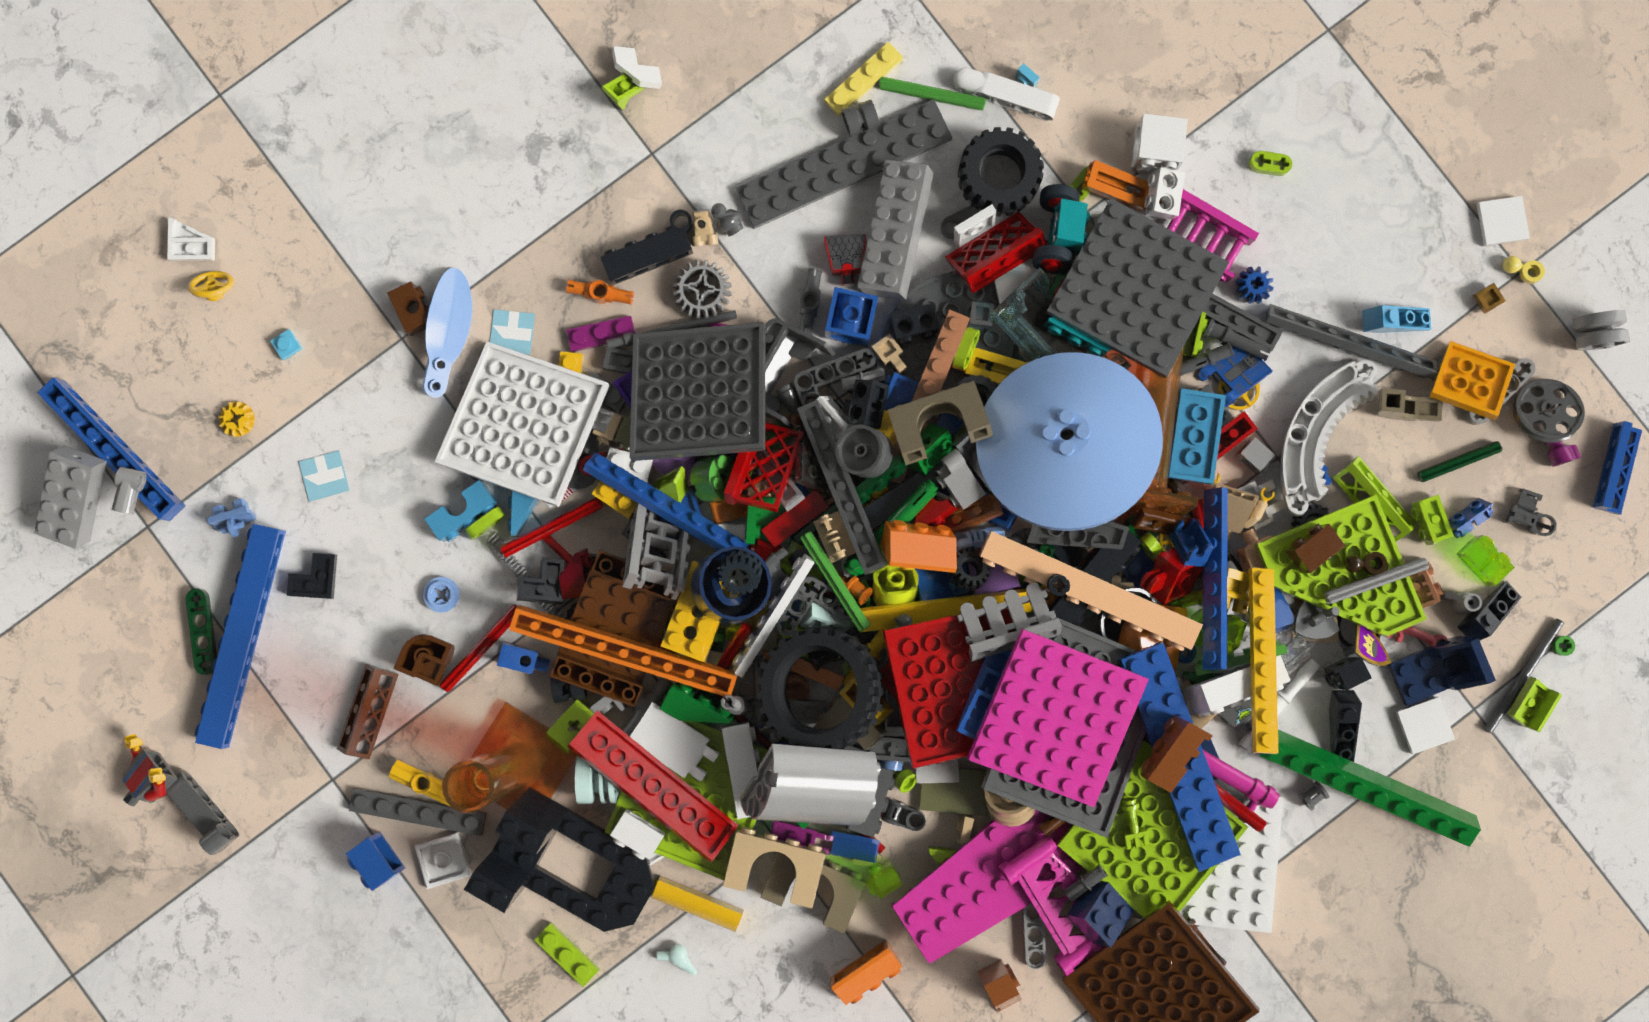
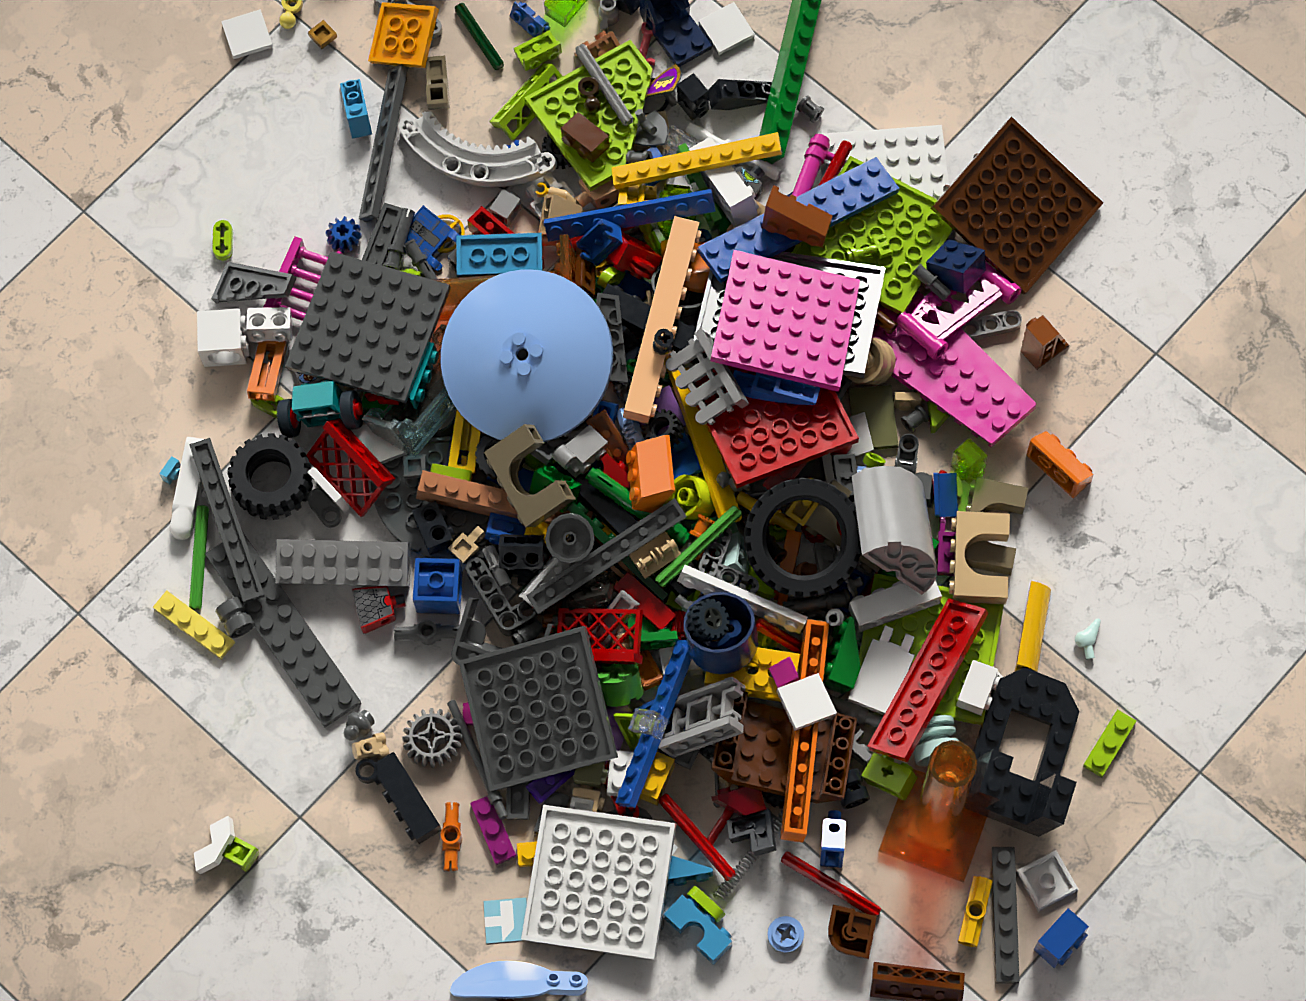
camera: 95 degrees left, 15 degrees down
none -> dark grey plate [189,438,265,604]
none -> dark grey wing [211,262,297,303]
none -> dark grey bush [626,150,653,164]
none -> clear bracket [628,708,668,740]
none -> dark pink slope [769,657,799,688]
none -> white tile [777,673,837,731]
none -> dark grey bush [901,405,930,433]

